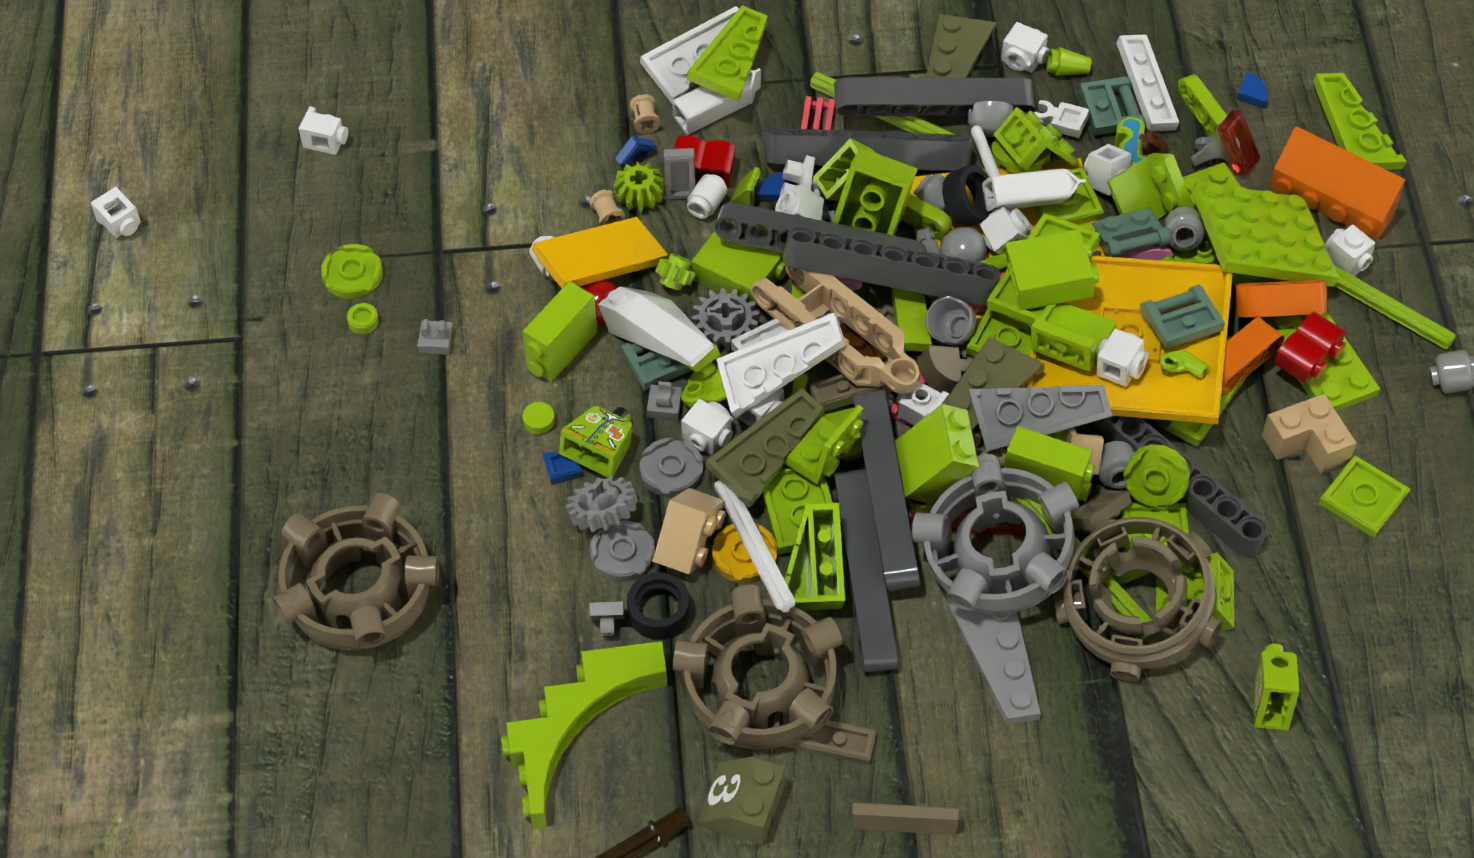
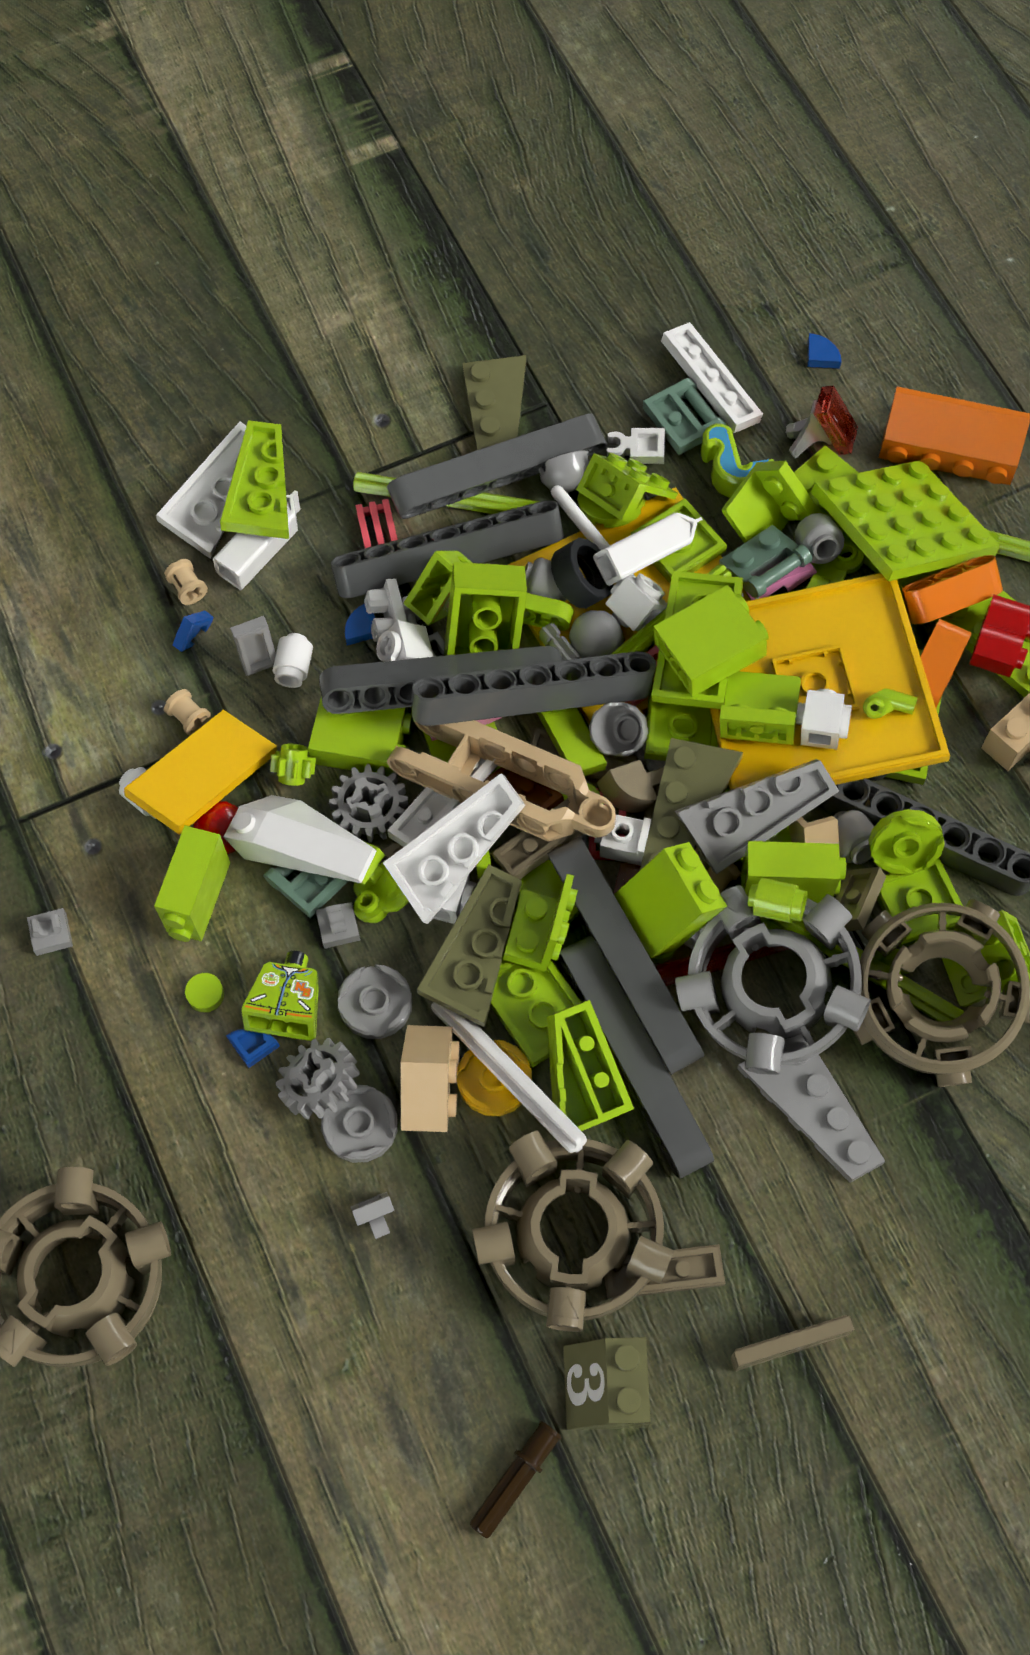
camera: 20 degrees left, 10 degrees up
lime arch [501,641,667,829] -> none
lime gear [614,161,665,213] -> none
black tyre [627,573,690,639] -> none
red brick [674,135,736,187] -> none
white brick [681,399,734,455] -> none
lime slope [731,167,761,206] -> none
white brick [1001,22,1049,73] -> none
lime cone [1047,47,1092,76] -> none
white brick [1084,144,1132,196] -> none
reddish brown axle [1139,130,1170,154] -> none
sand green plate [1140,284,1225,349] -> none
lime beam [1178,74,1235,137] -> none
lime wing [1313,73,1407,170] -> none
white brick [1325,224,1376,276] -> none
none -> lime brick [748,878,807,923]

